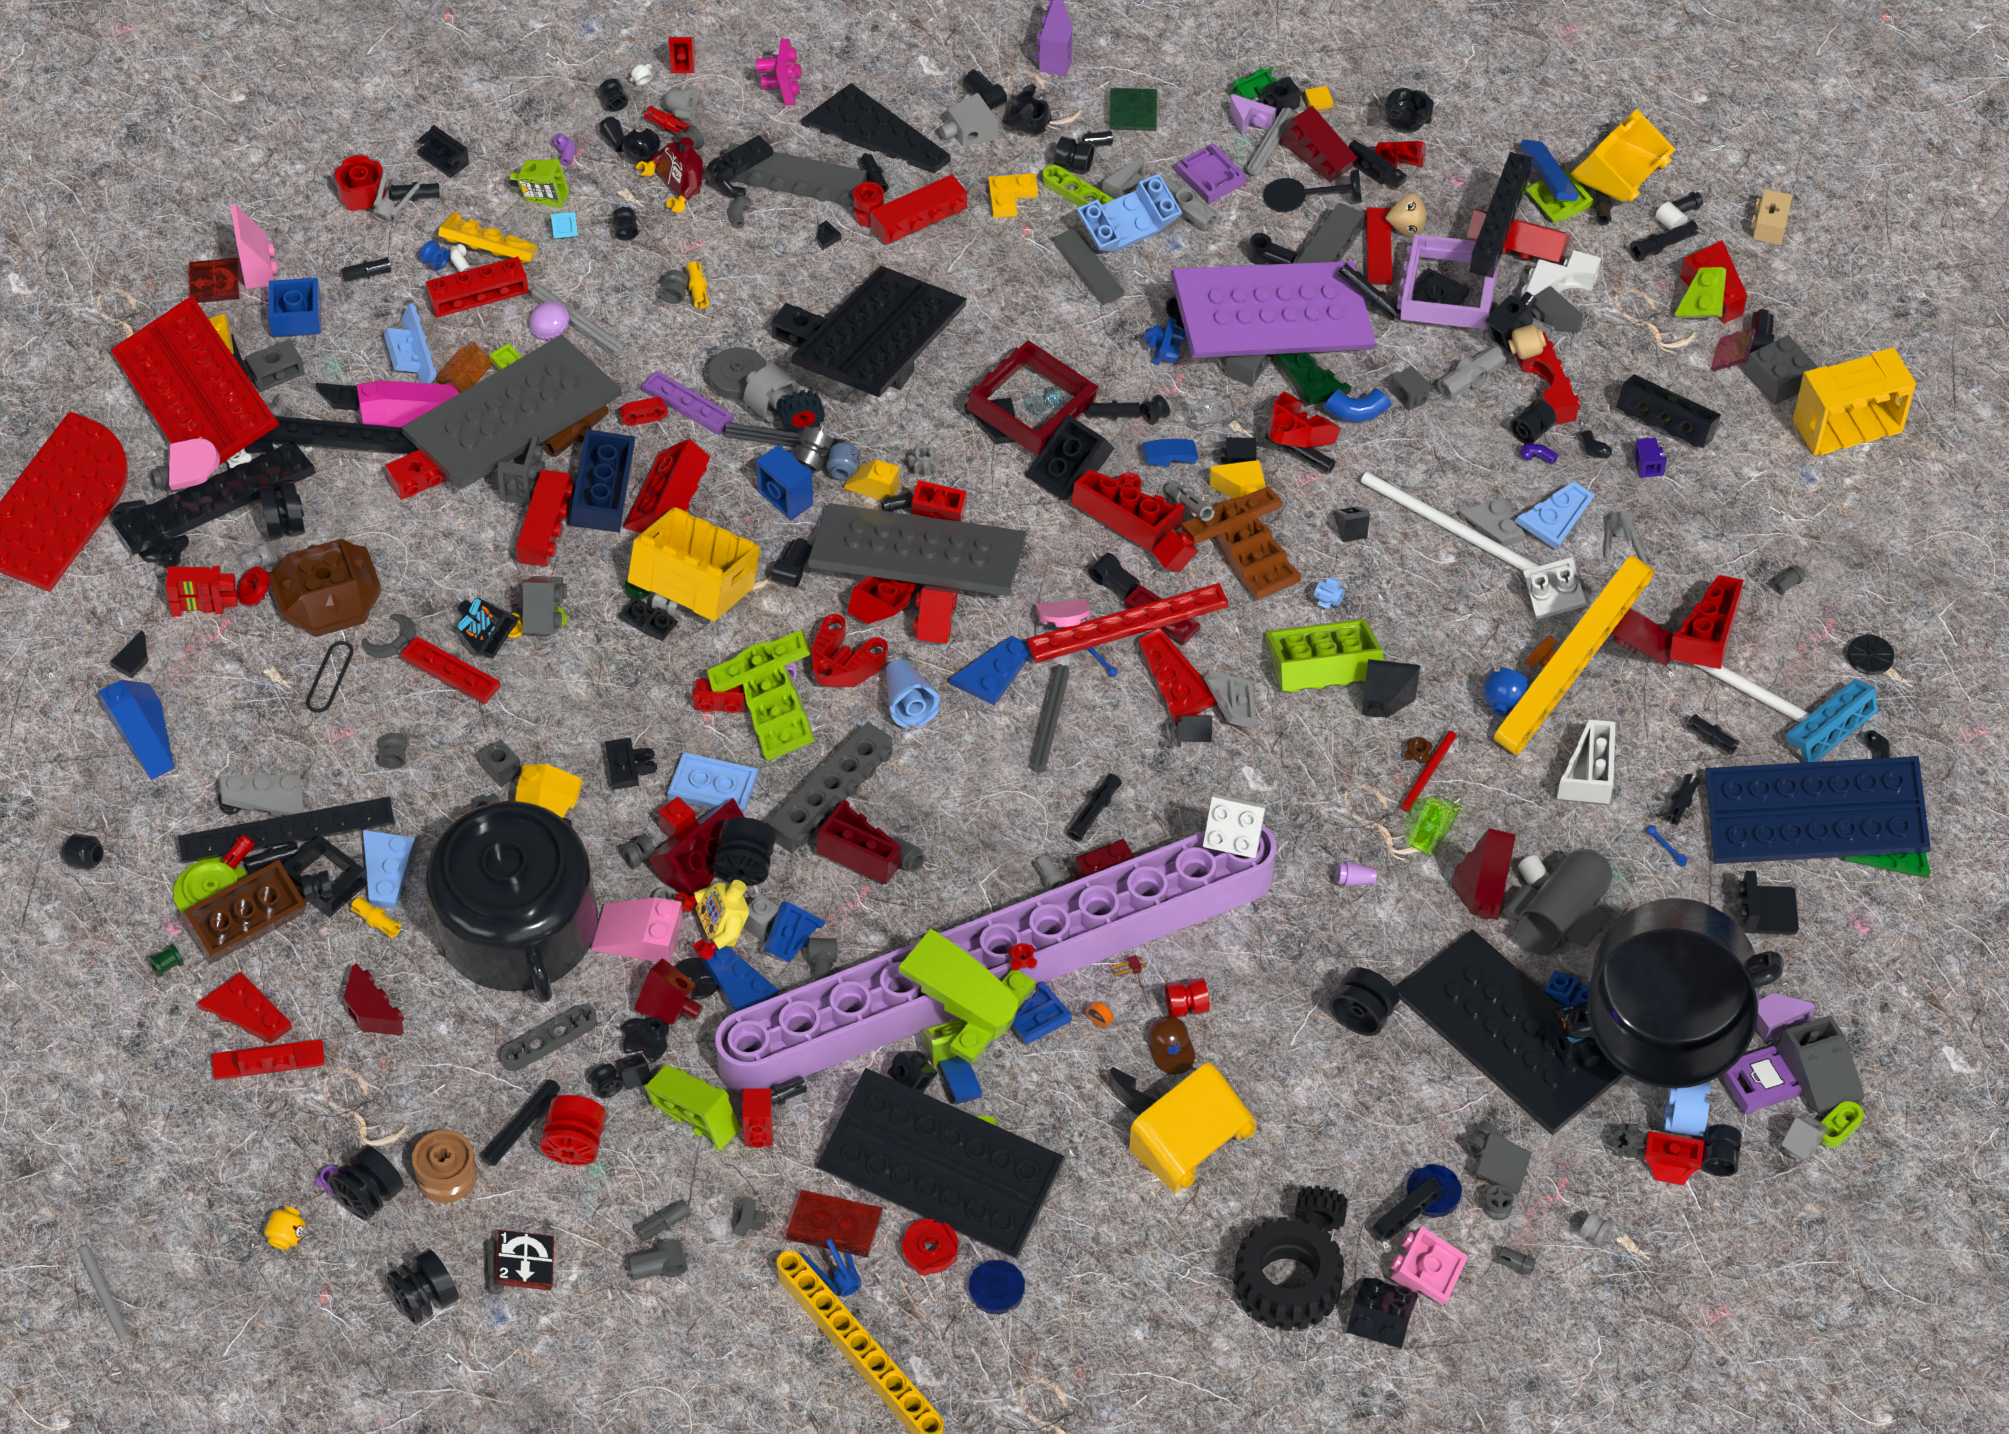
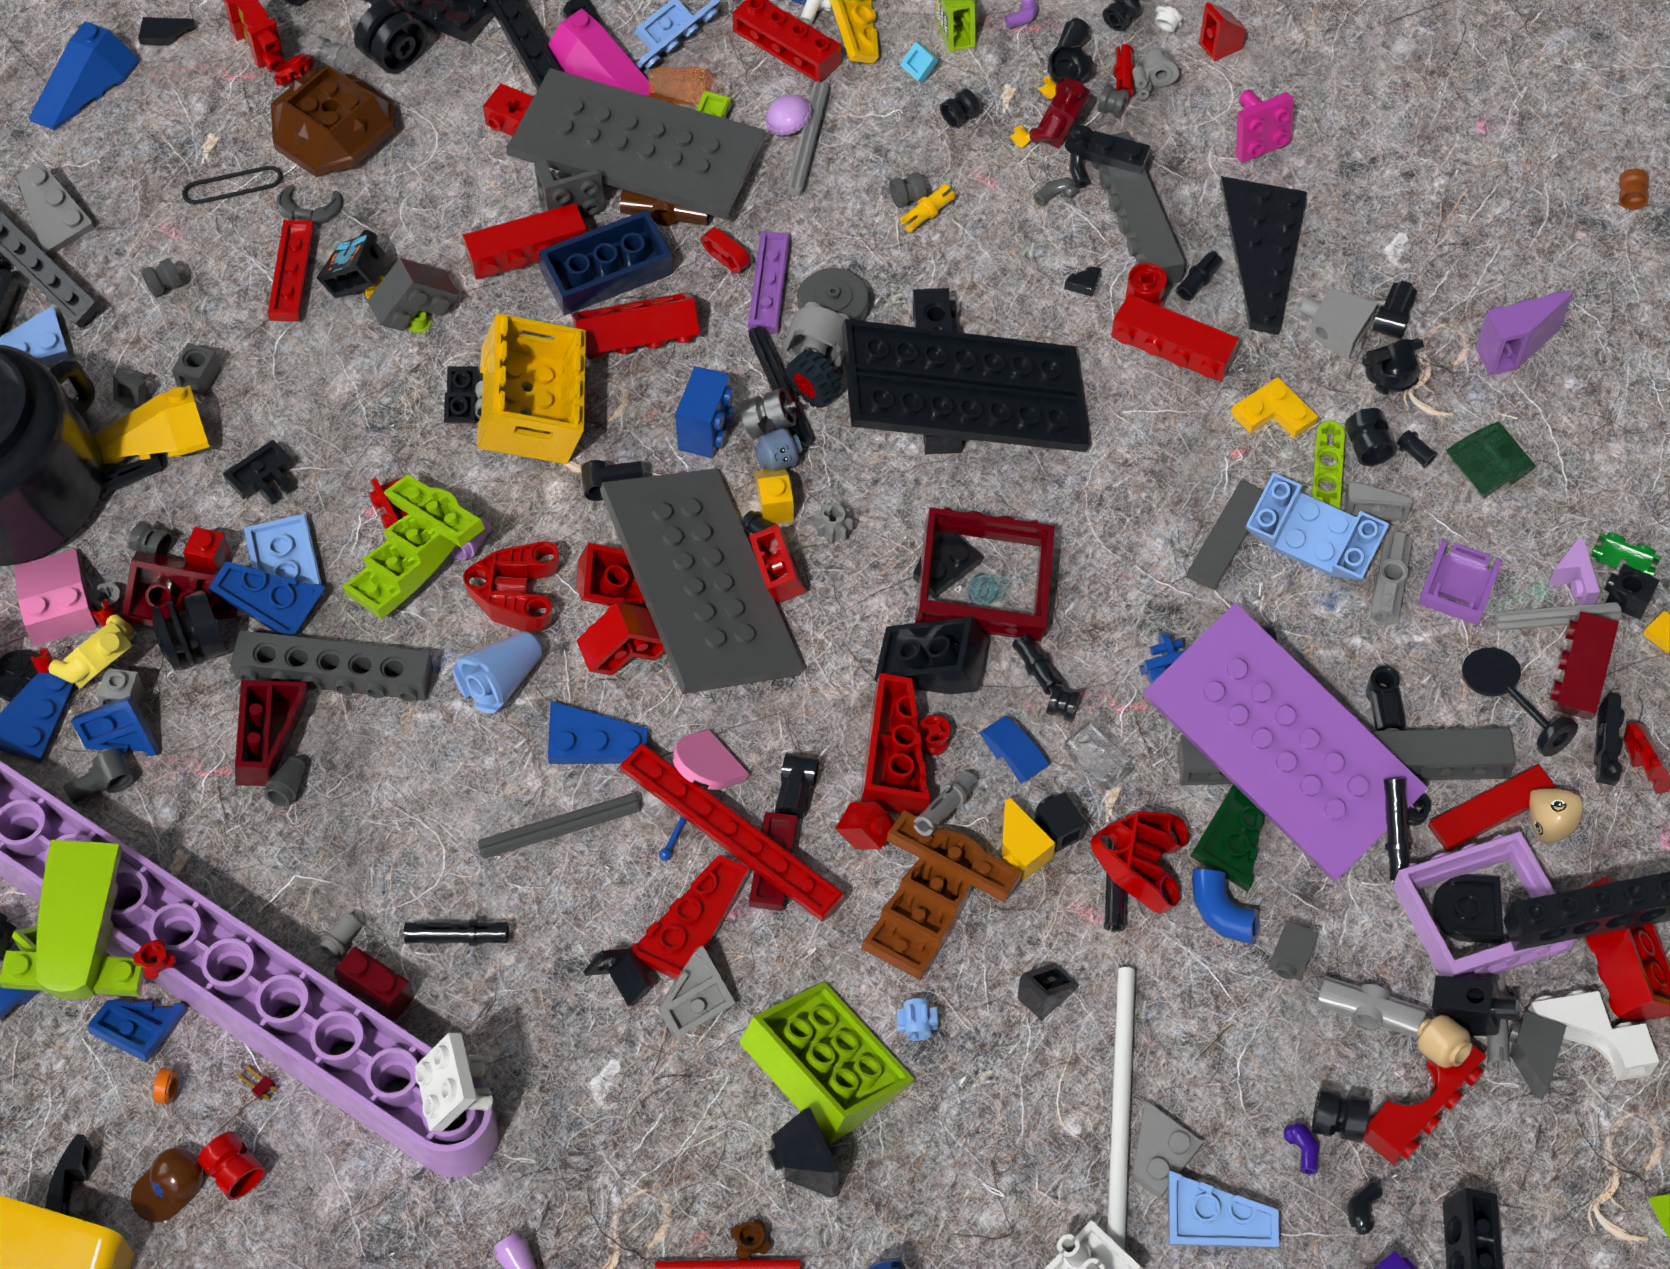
camera: 60 degrees right, 5 degrees up
none -> blue wing [208,561,325,636]

